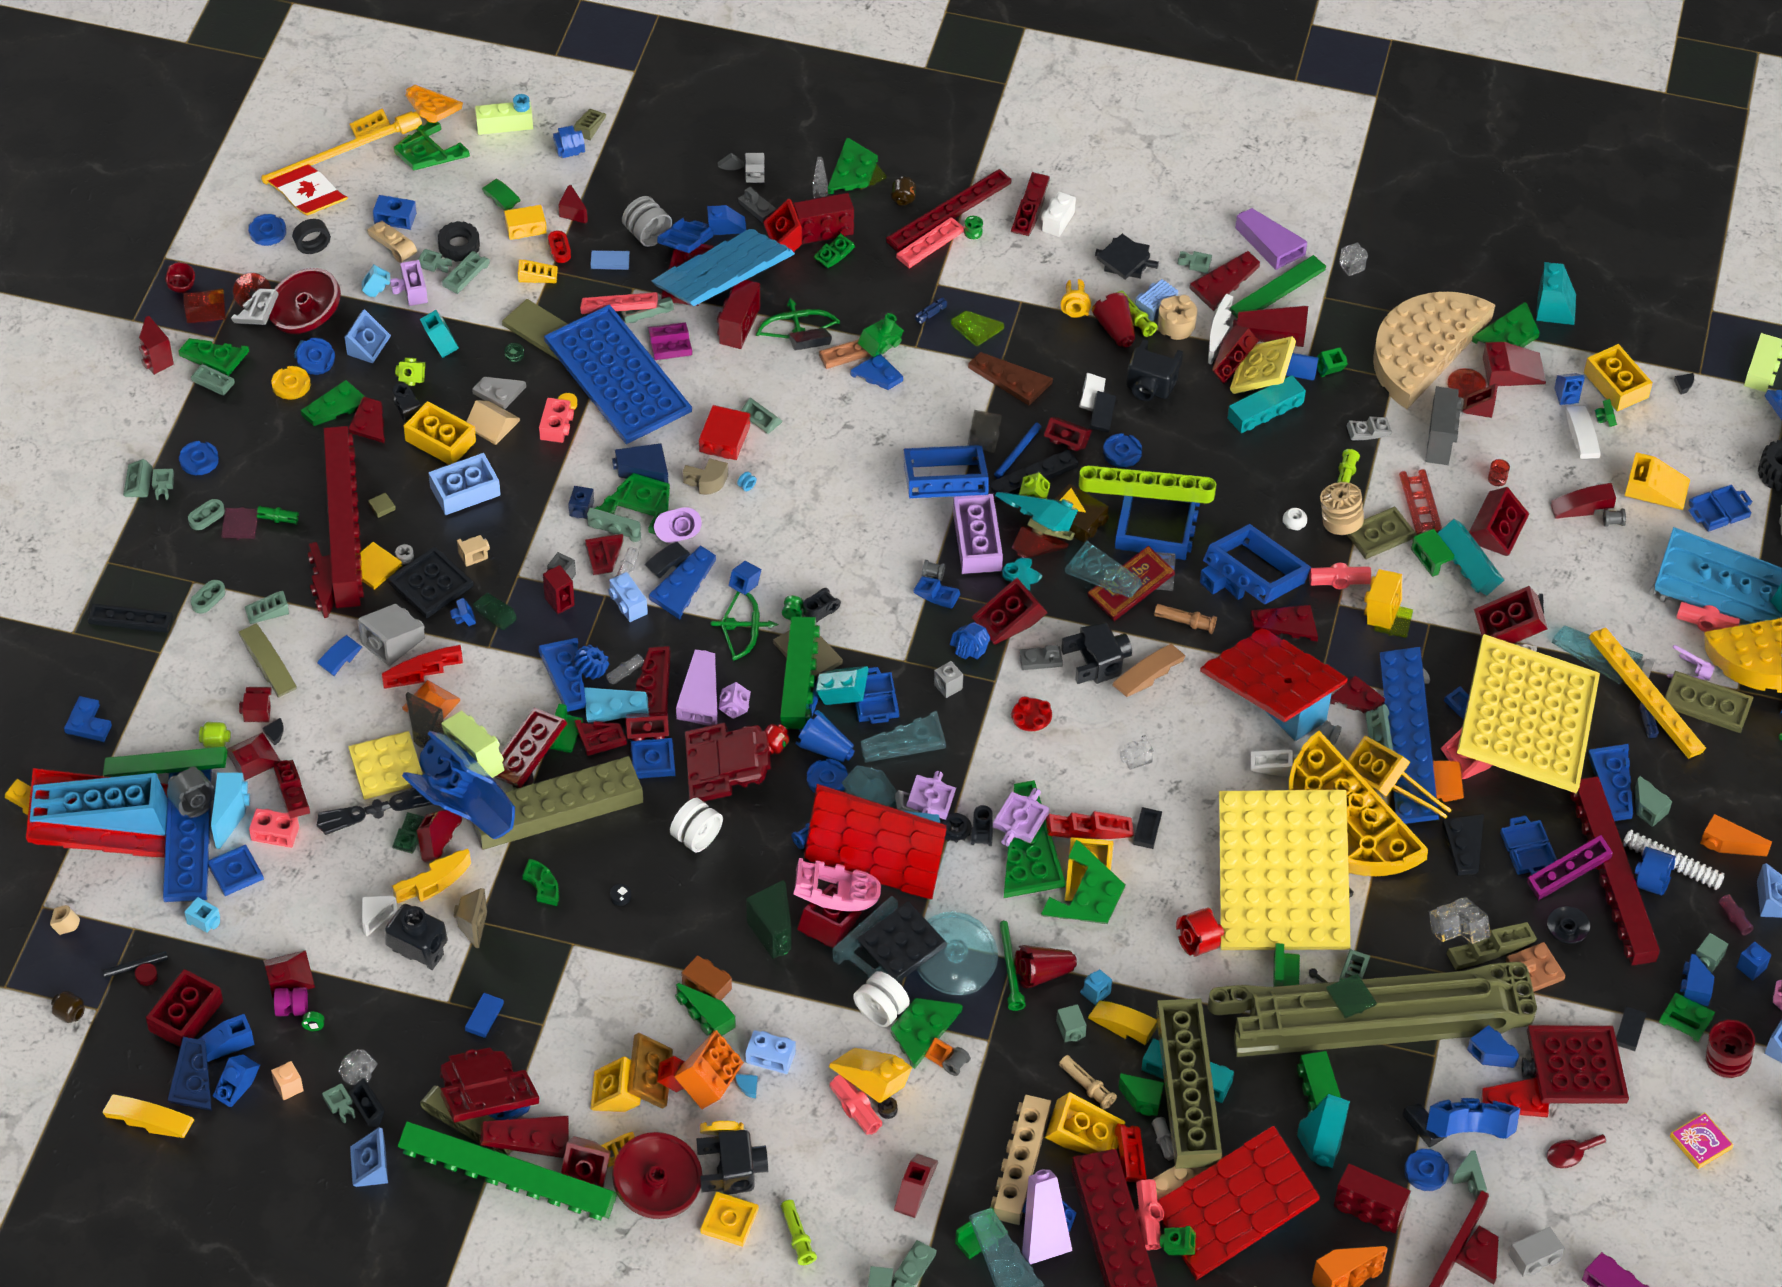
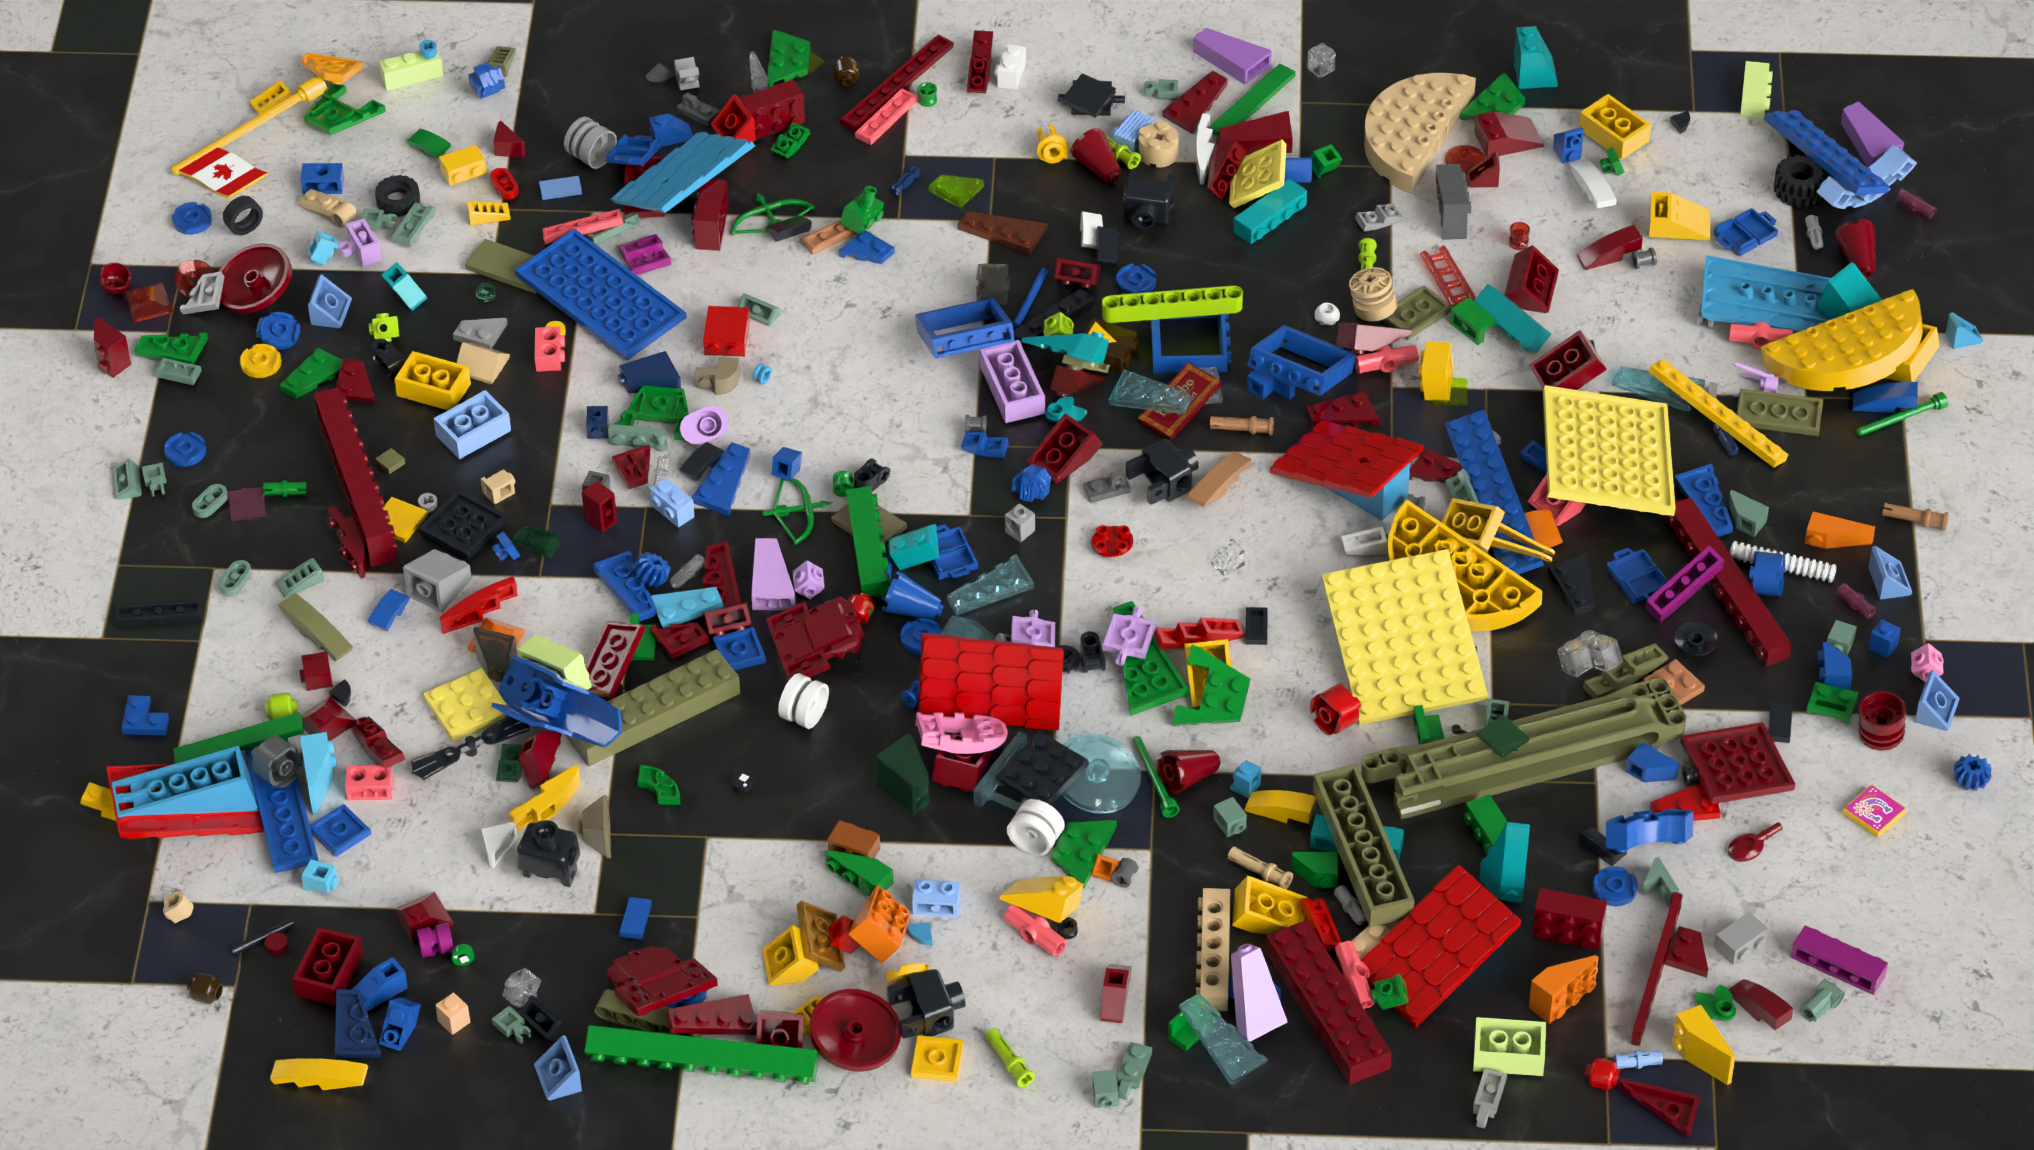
camera: 10 degrees left, 5 degrees down
none -> slope [1336,322,1412,354]

